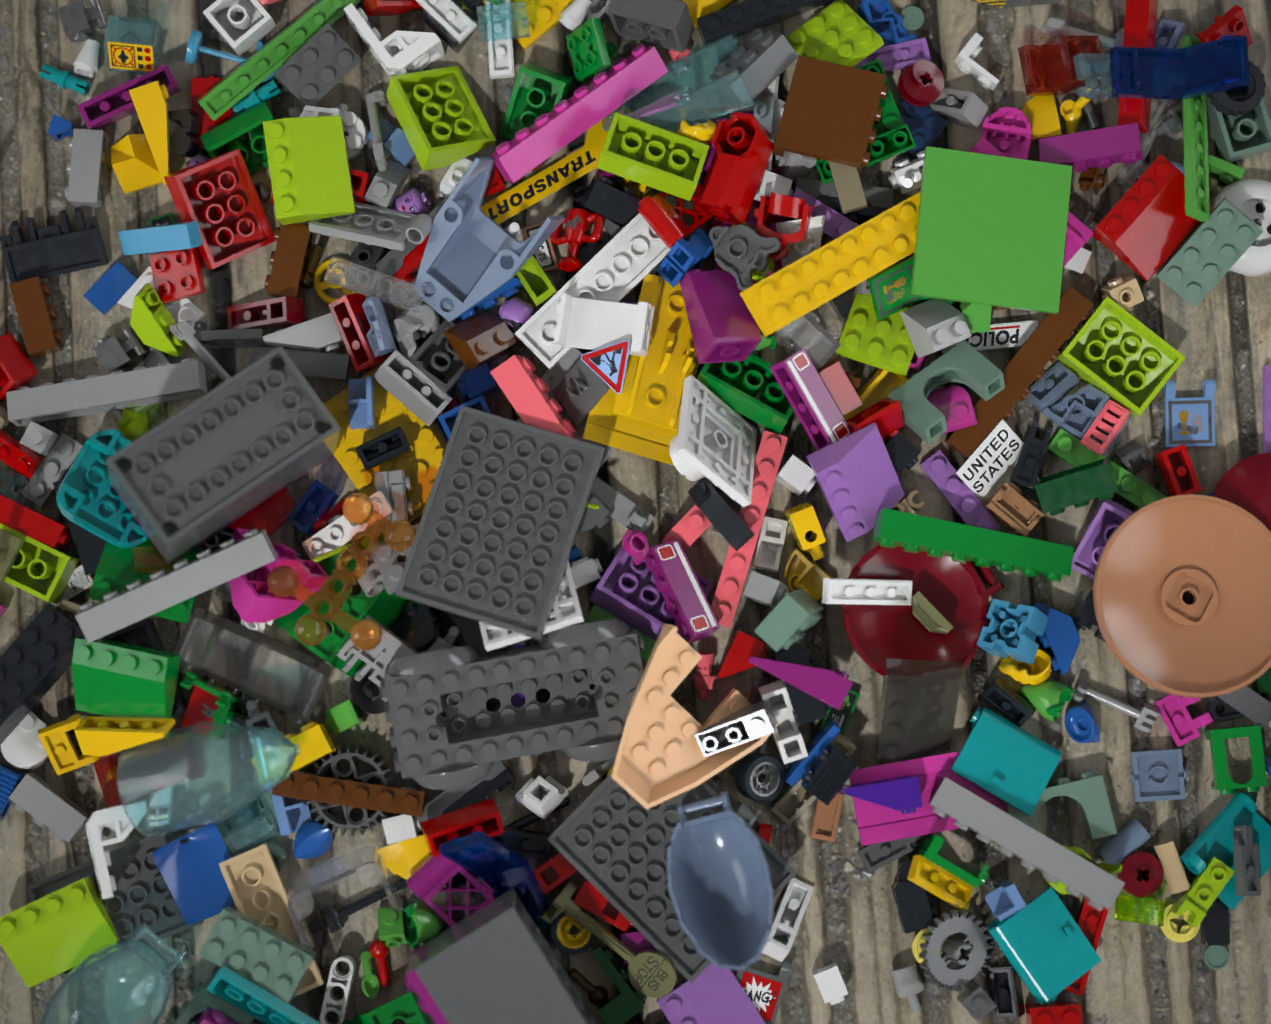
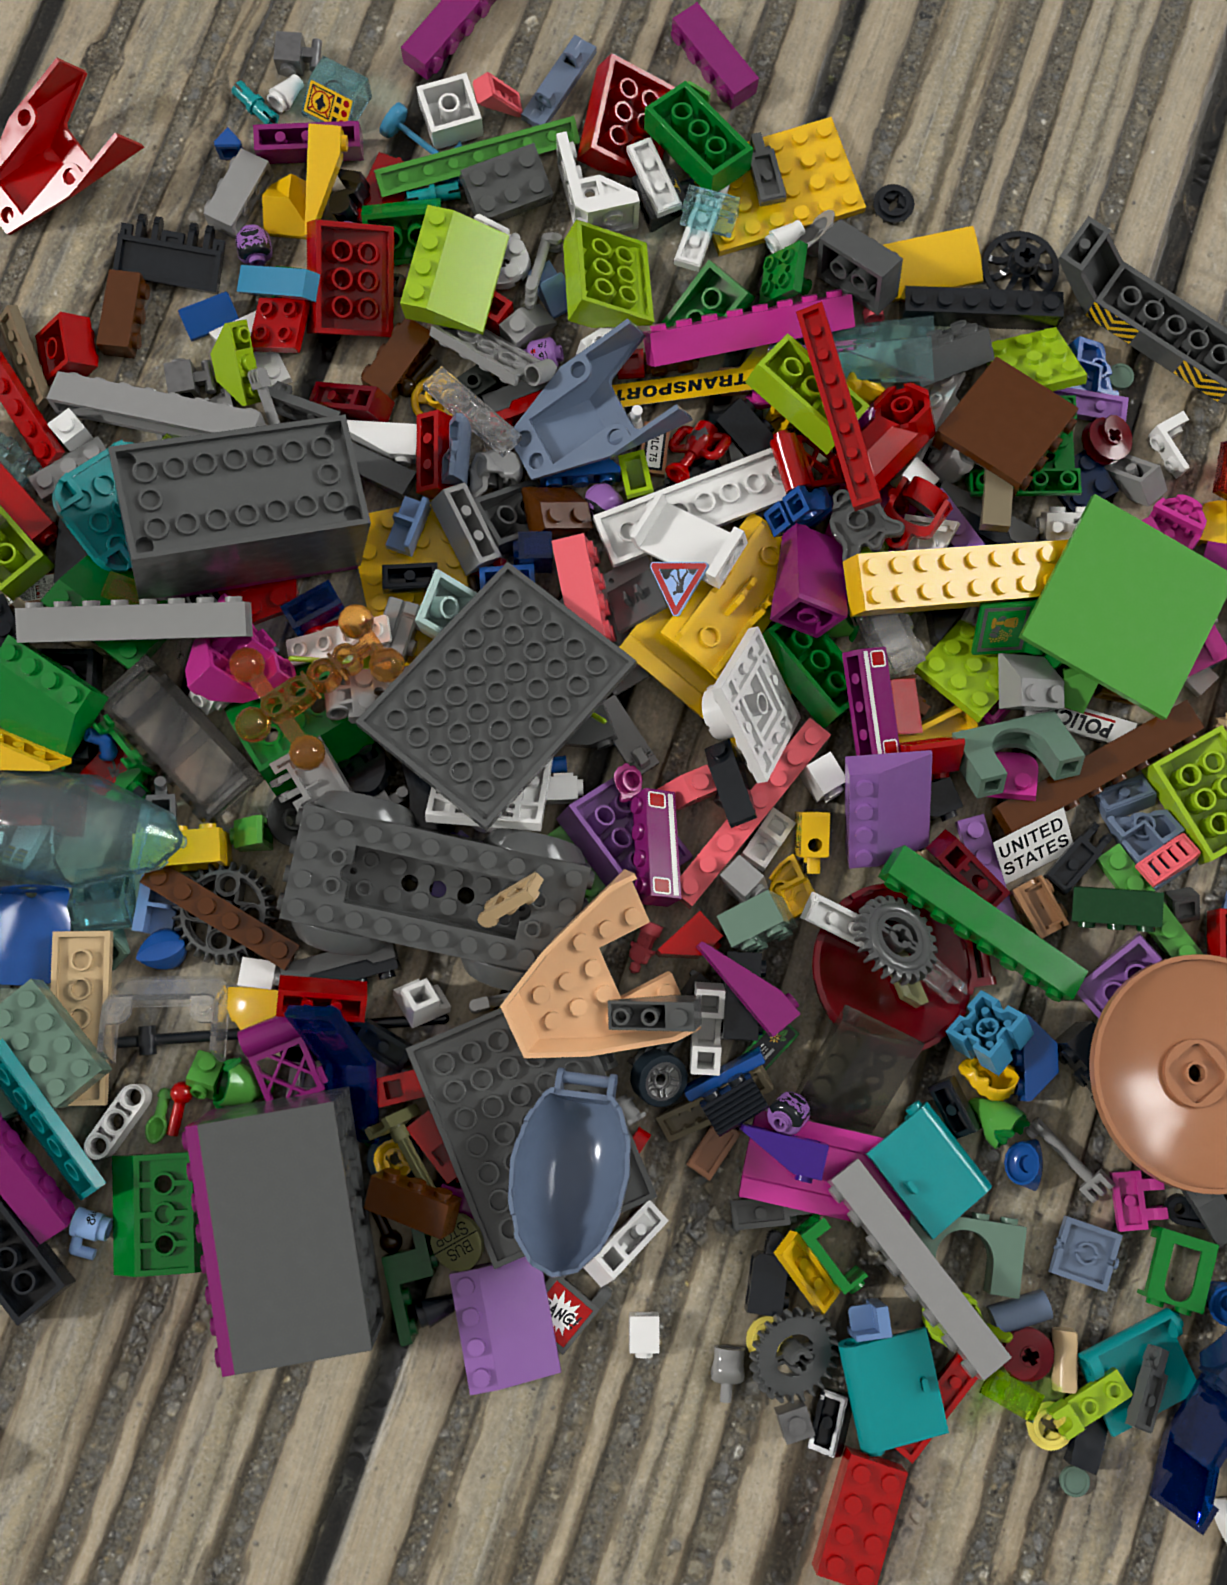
camera: 15 degrees right, 5 degrees down
none -> blue arm [84,728,118,761]
none -> head [235,224,272,266]
none -> reddish brown brick [364,1168,462,1240]
none -> light aqua slope [415,569,477,639]
none -> tan hinge [477,872,544,928]
none -> head [767,1091,811,1136]
none -> red plate [796,301,882,511]
none -> dark grey gear [853,895,938,986]
none -> clear piece [922,959,967,1004]
none -> dark red slope [925,829,1011,907]

